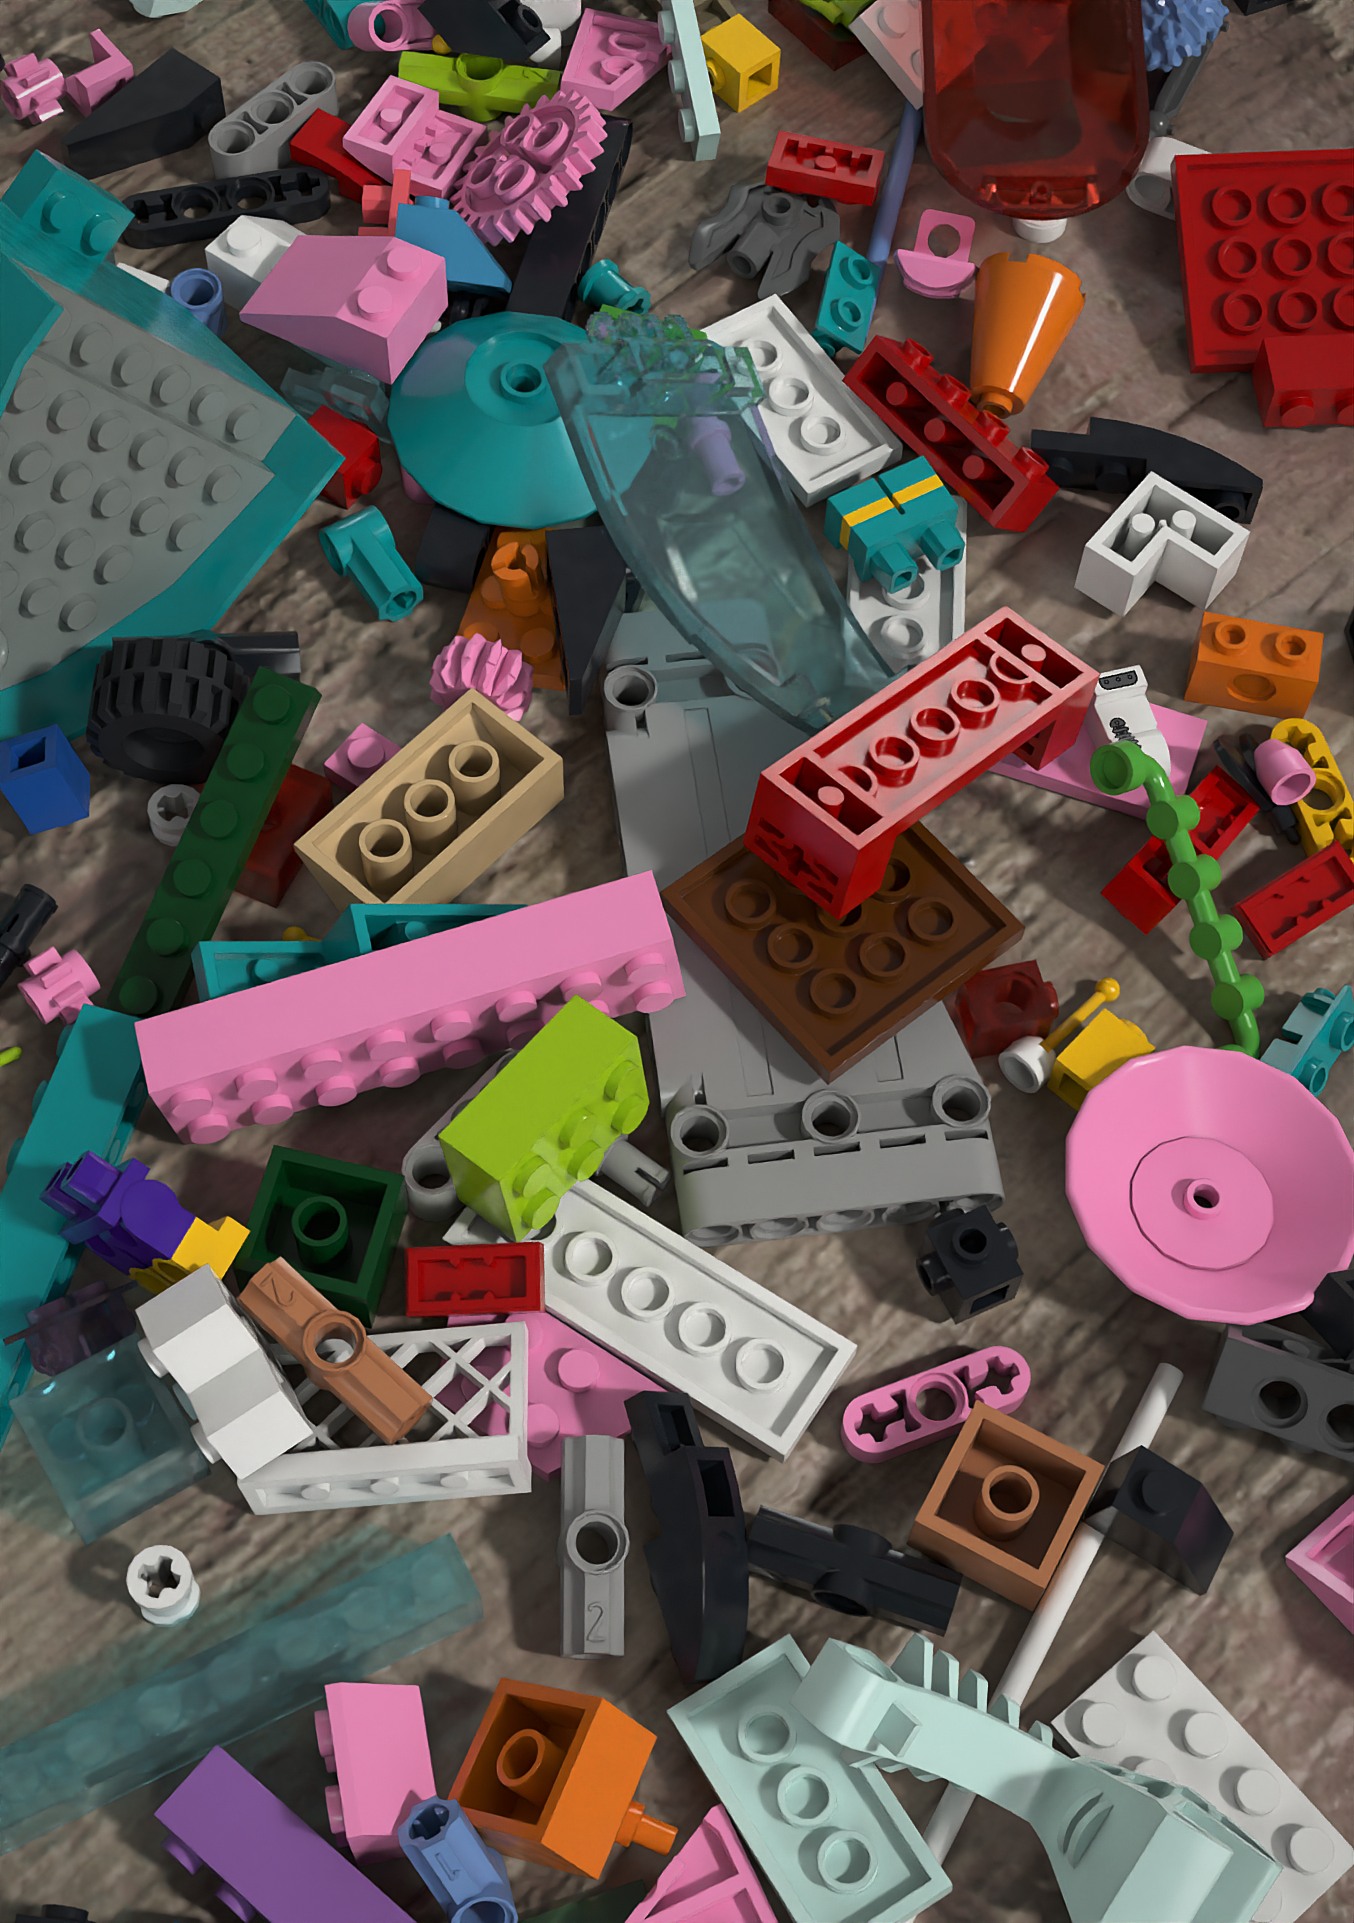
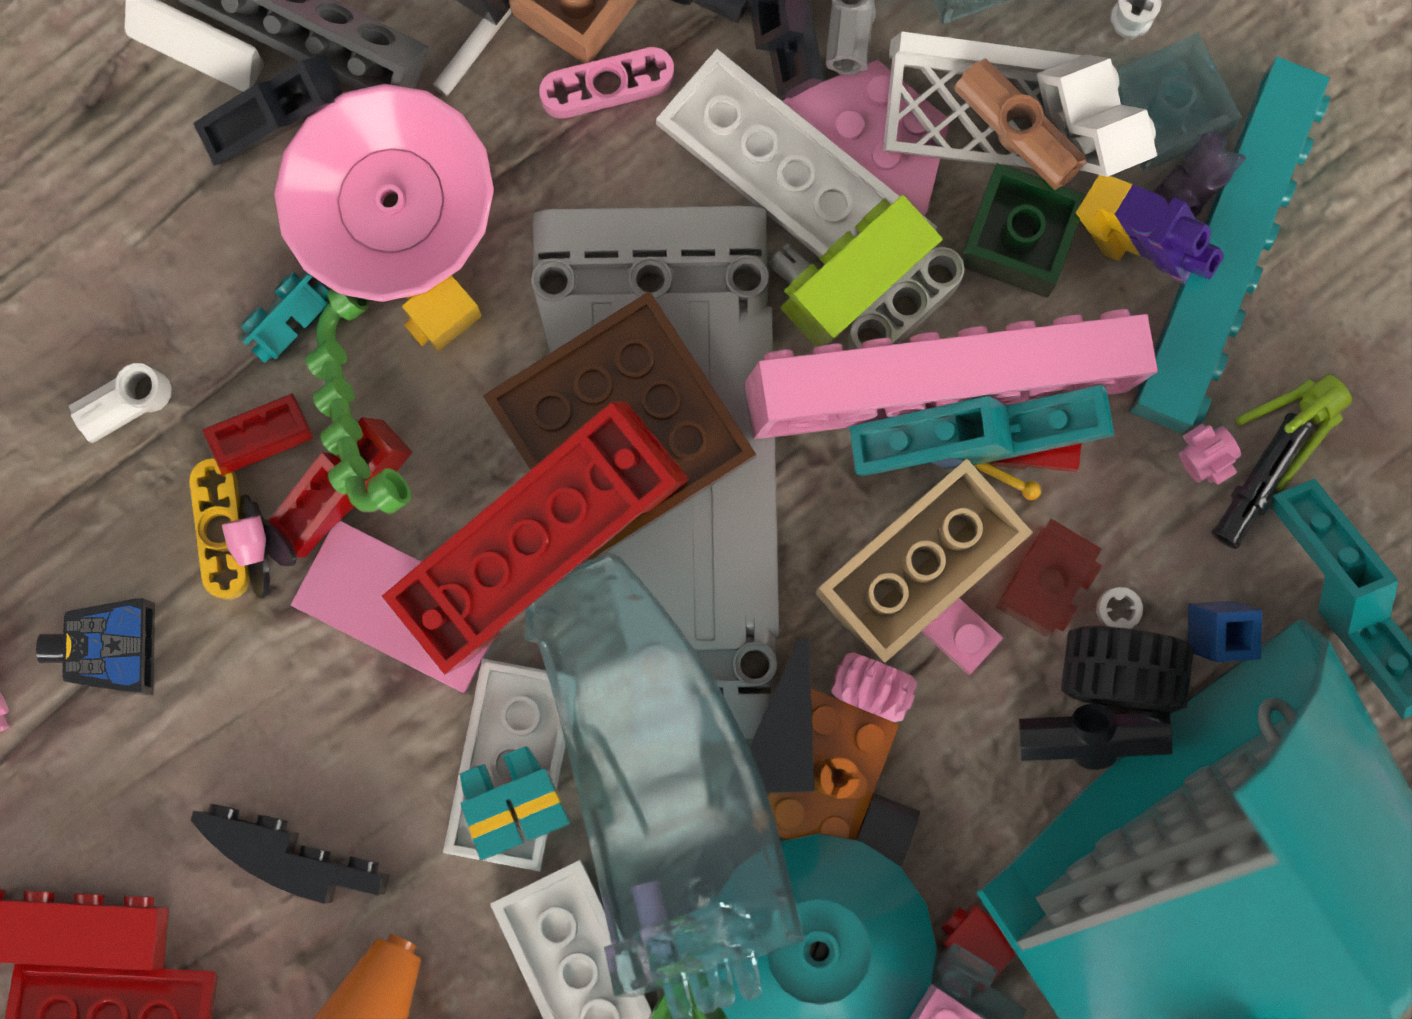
camera: 170 degrees left, 20 degrees up
dark green plate [103,666,322,1019] -> none
teal piece [318,505,424,622] -> none
red plate [405,1241,545,1319] -> none
red brick [842,335,1060,533] -> none
black brick [916,1205,1024,1325] -> none
clear red brick [954,959,1059,1059] -> none
white hinge [999,977,1120,1093] -> none
white brick [1074,471,1250,618] -> none
white leg [1083,665,1171,786] -> none
orange brick [1184,611,1324,719] -> none

